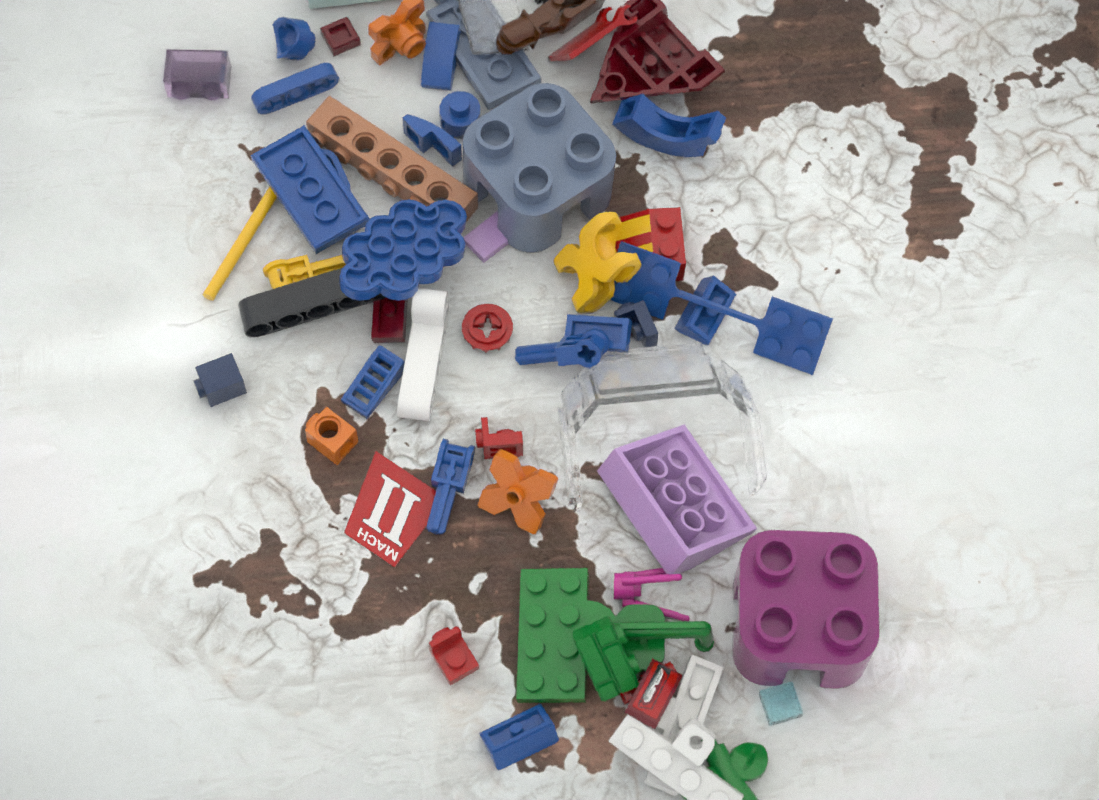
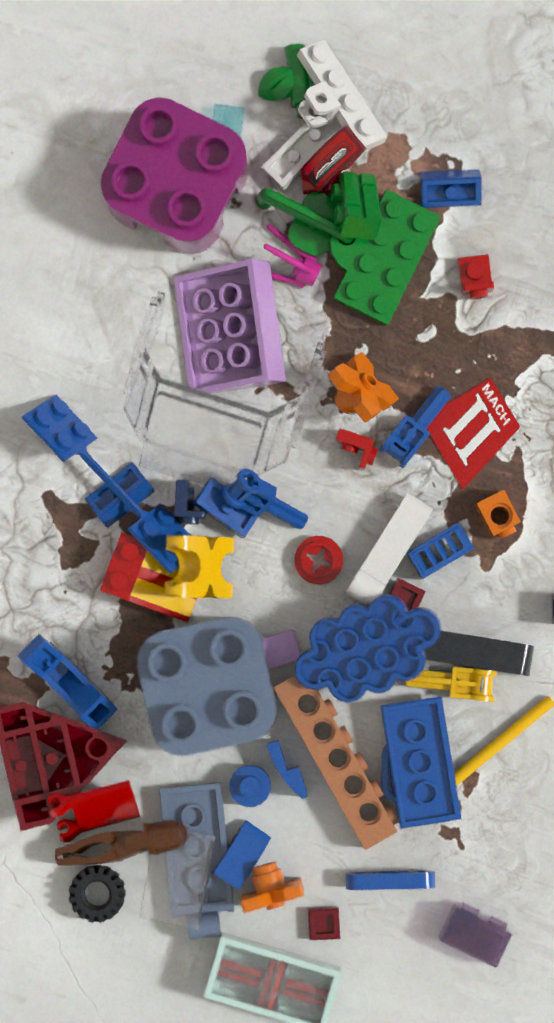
camera: 145 degrees left, 20 degrees up
blue piece [272,17,316,61] -> none

